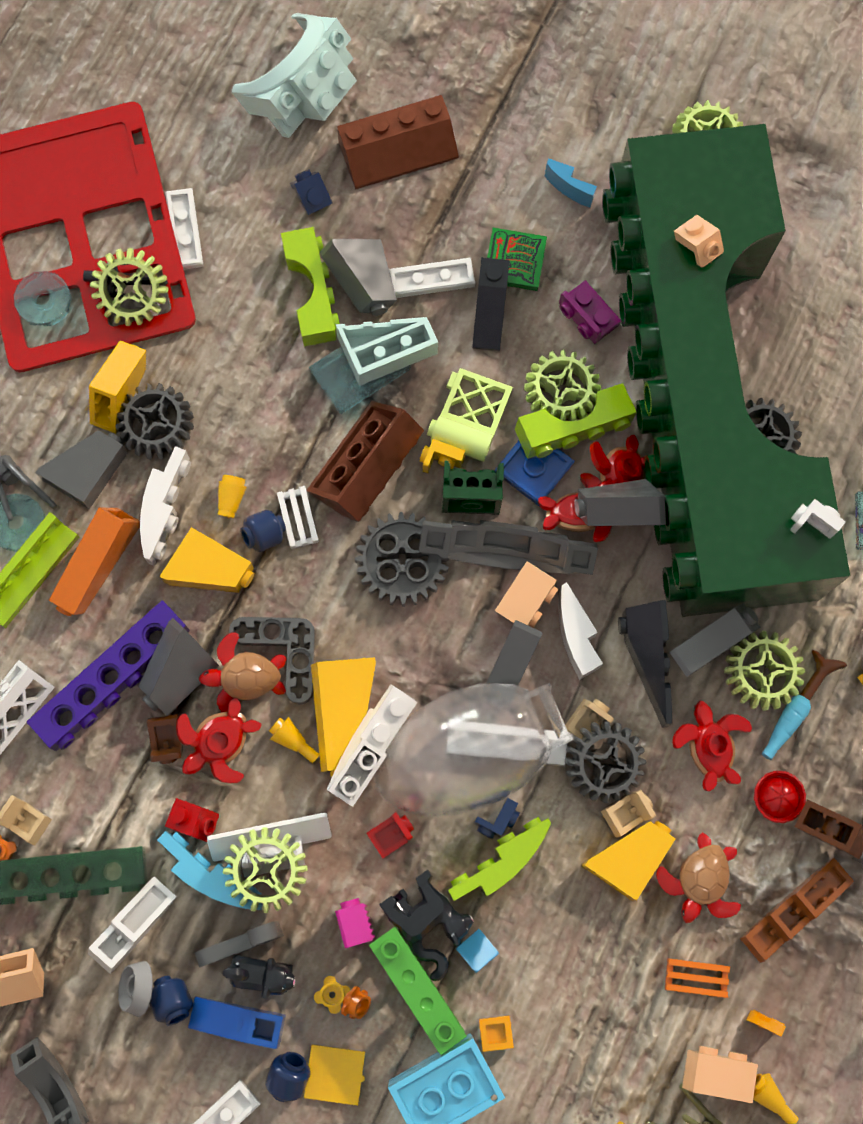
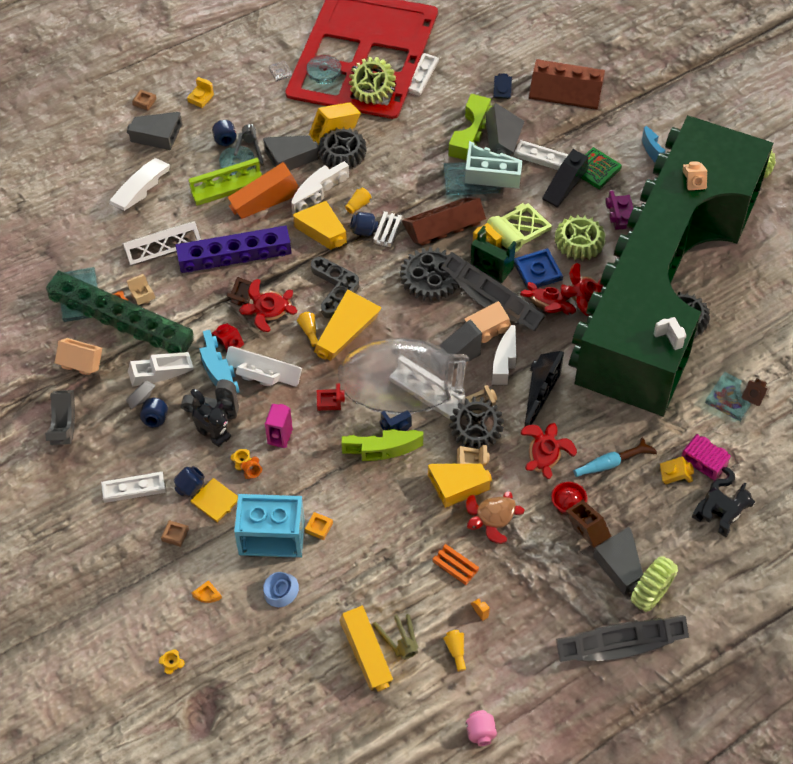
camera: 35 degrees right, 20 degrees down
dark grey slope [138,618,219,716] -> none
blue slope [188,996,286,1049] -> none
medium nougat animal [198,632,286,712] -> none
yellowish green gear [223,827,308,913] -> none
light aqua piece [232,13,357,138] -> none
white slope [327,684,417,807] -> none
bright green fence [369,926,467,1055] -> none
black animal [379,870,474,981] -> none
dark azure slope [456,929,499,973] -> none
lime arch [515,383,637,459] -> none
dark grey slope [574,479,666,526] -> none
dark grey slope [669,603,761,677] -> none
light nougat brick [682,1046,758,1103] -> none
yellowish green gear [724,631,805,711] -> none
dark orange slope [740,858,854,963] -> none

